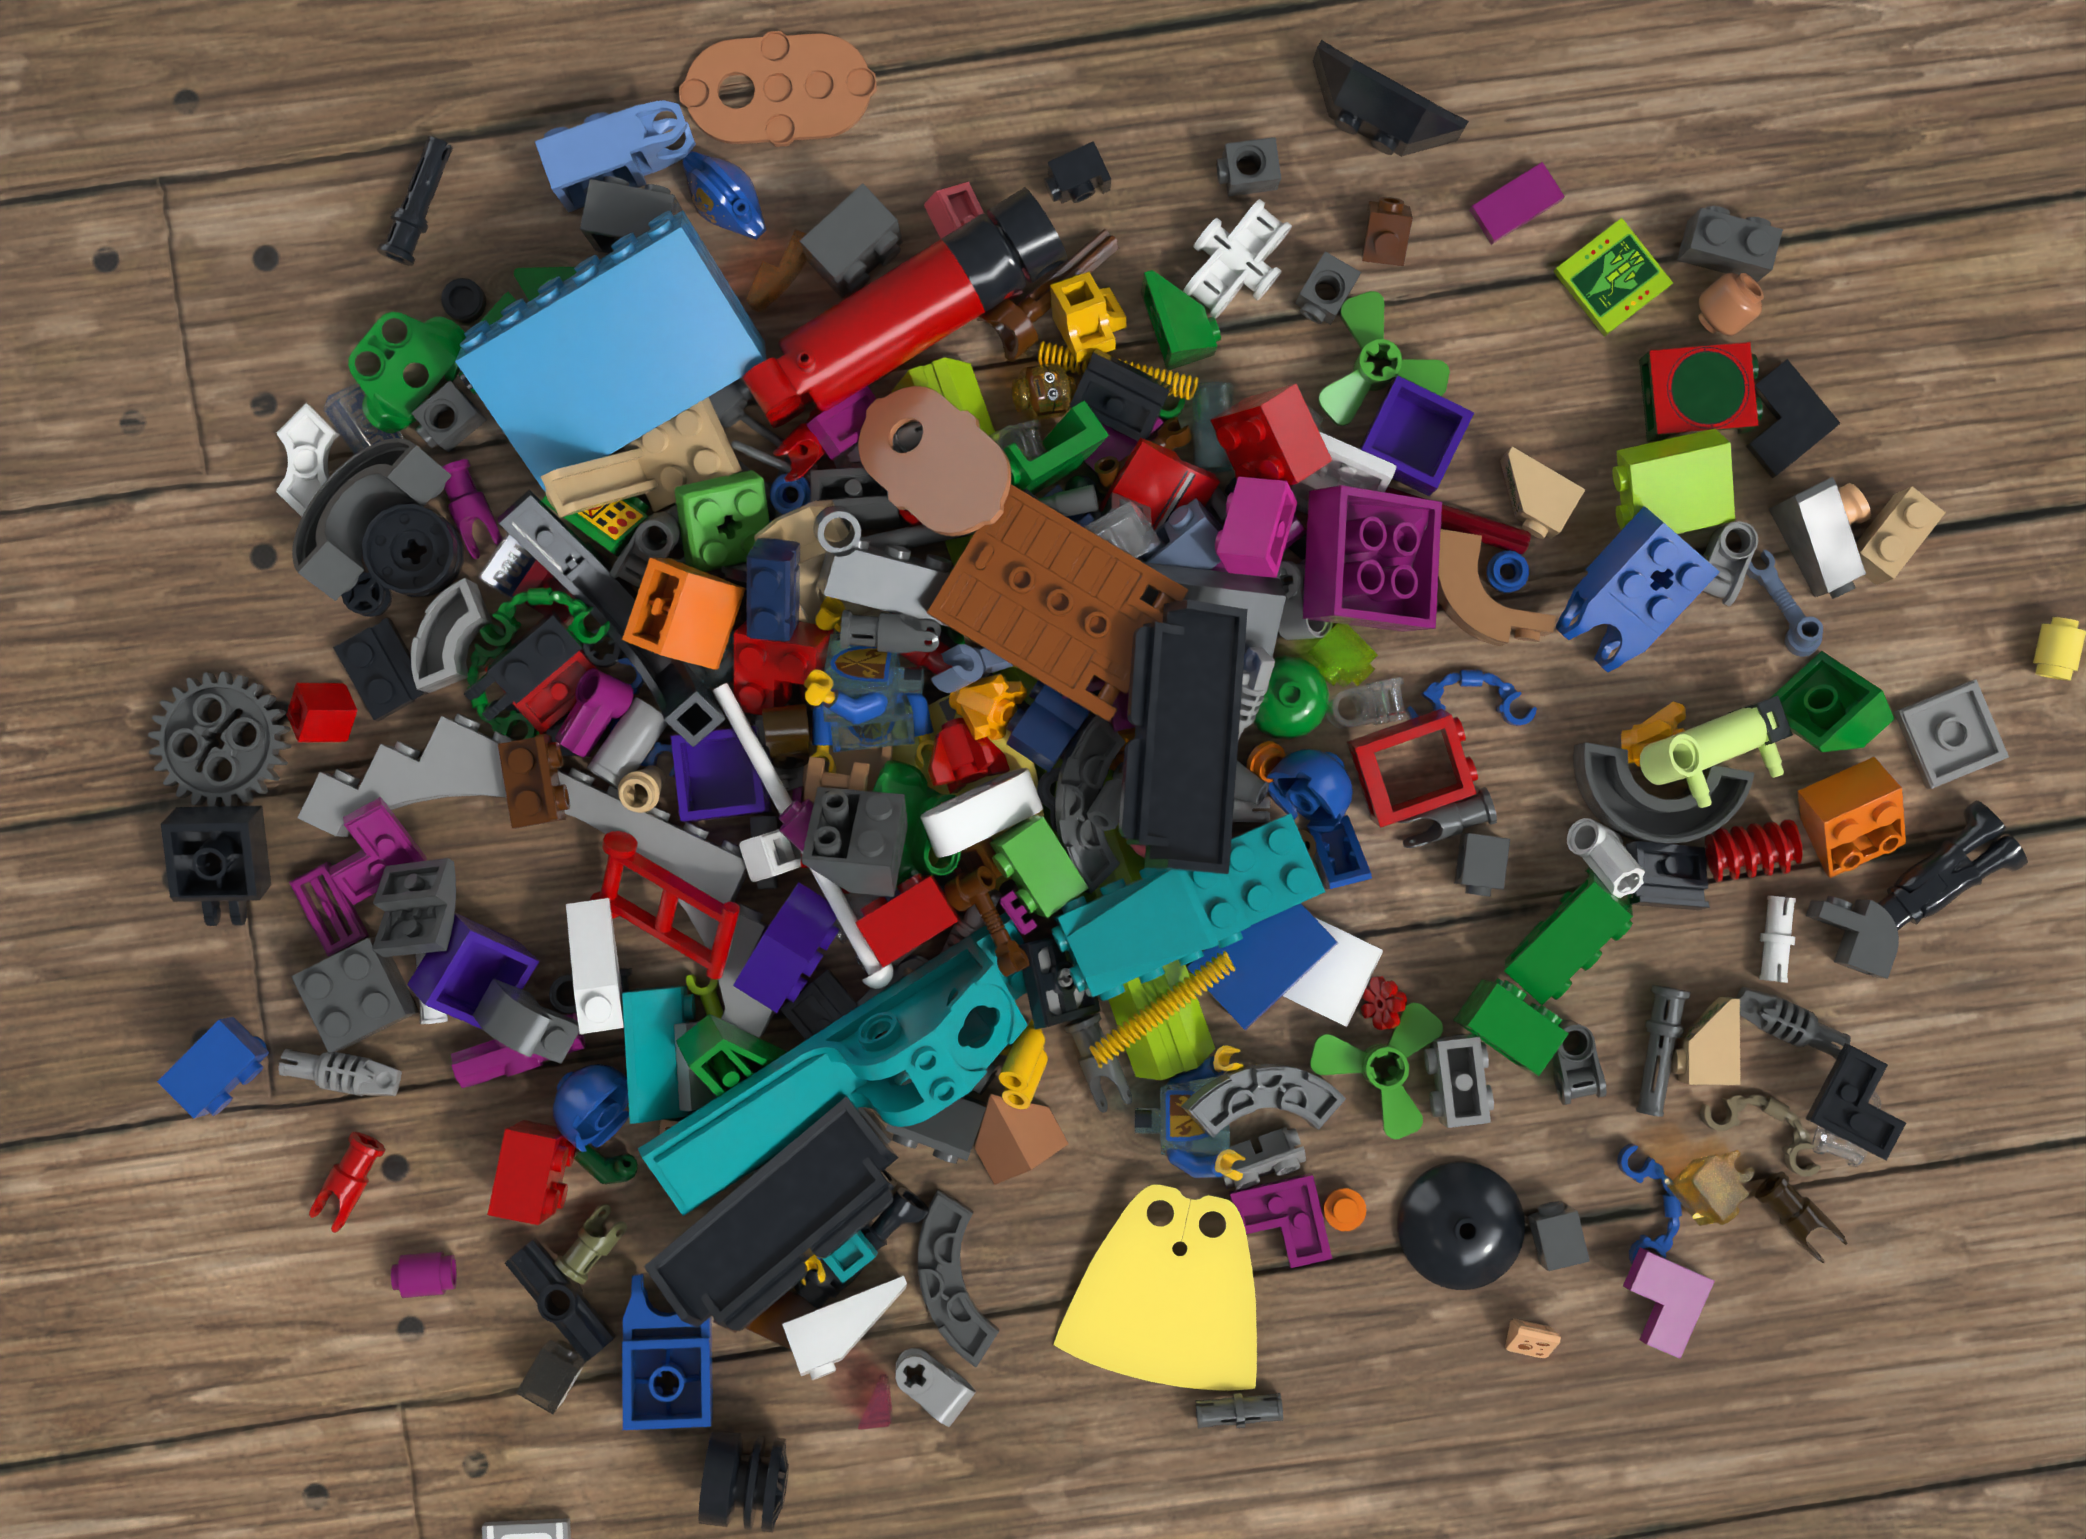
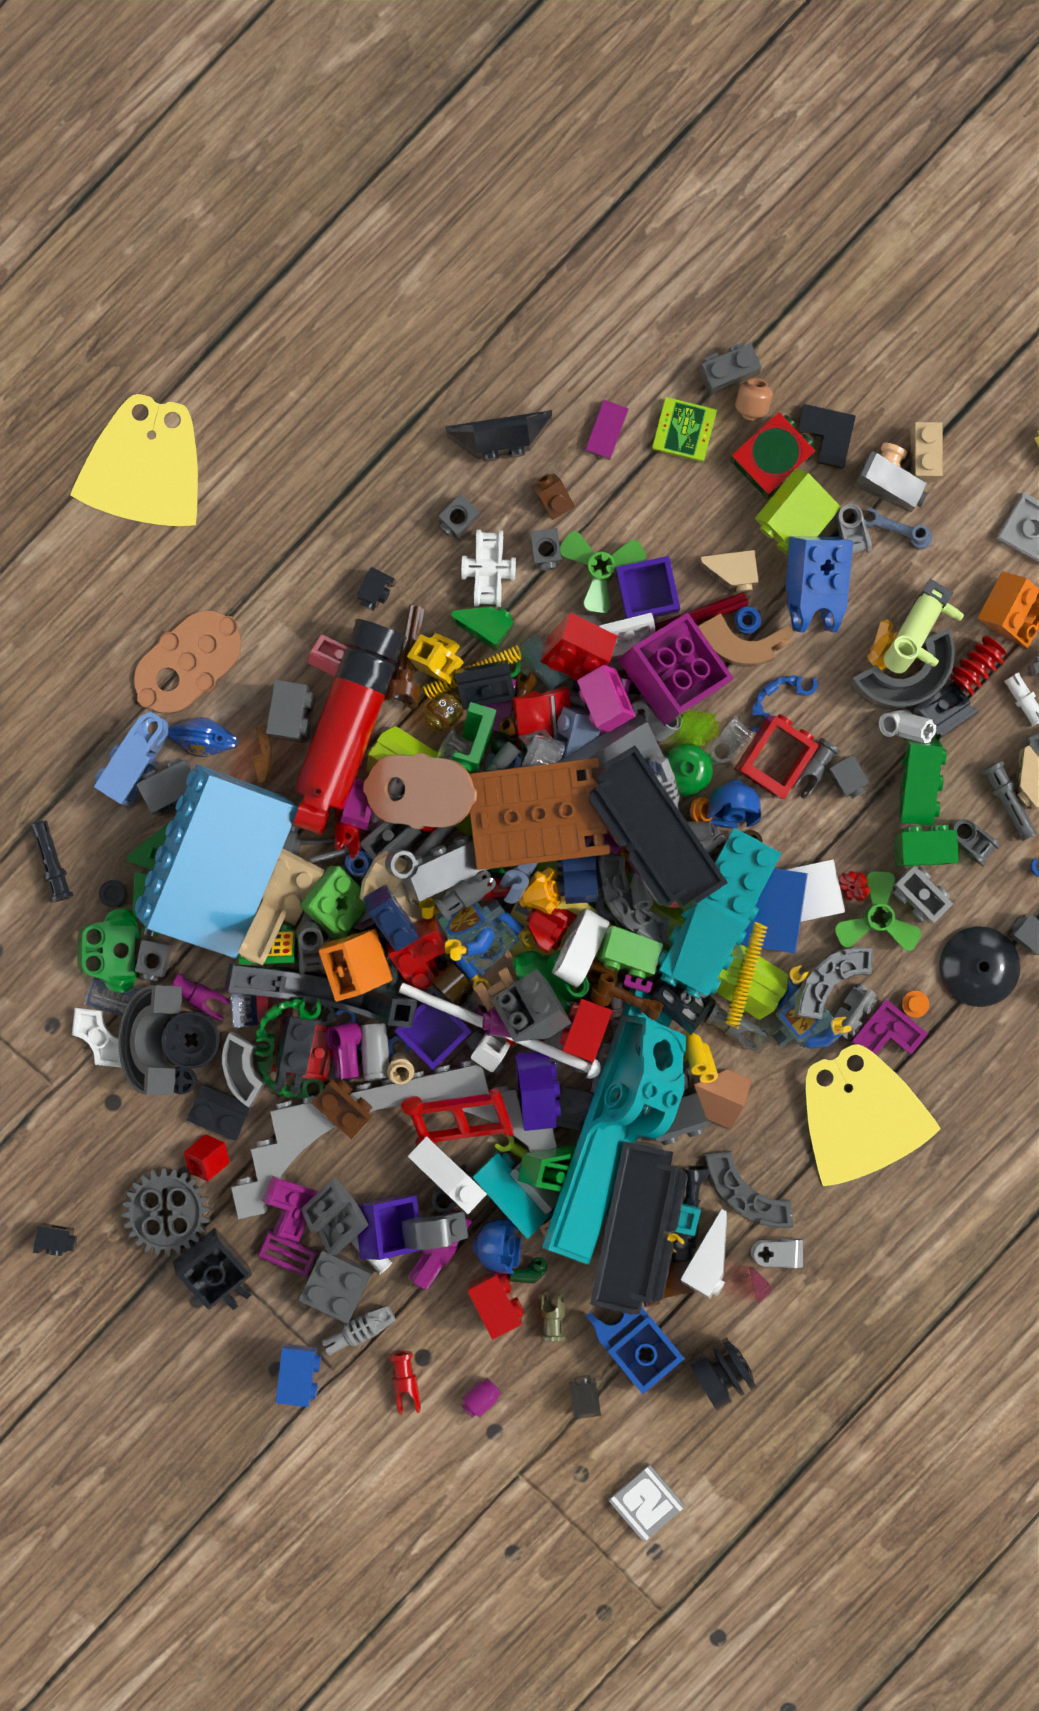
camera: 30 degrees left, 0 degrees up
black piece [505,1237,616,1362] -> none
dark grey pin [1195,1393,1283,1429] -> none
blue slope [1308,815,1372,889] -> none
green slope [1770,651,1894,752] -> none
none -> black brick [33,1223,77,1256]

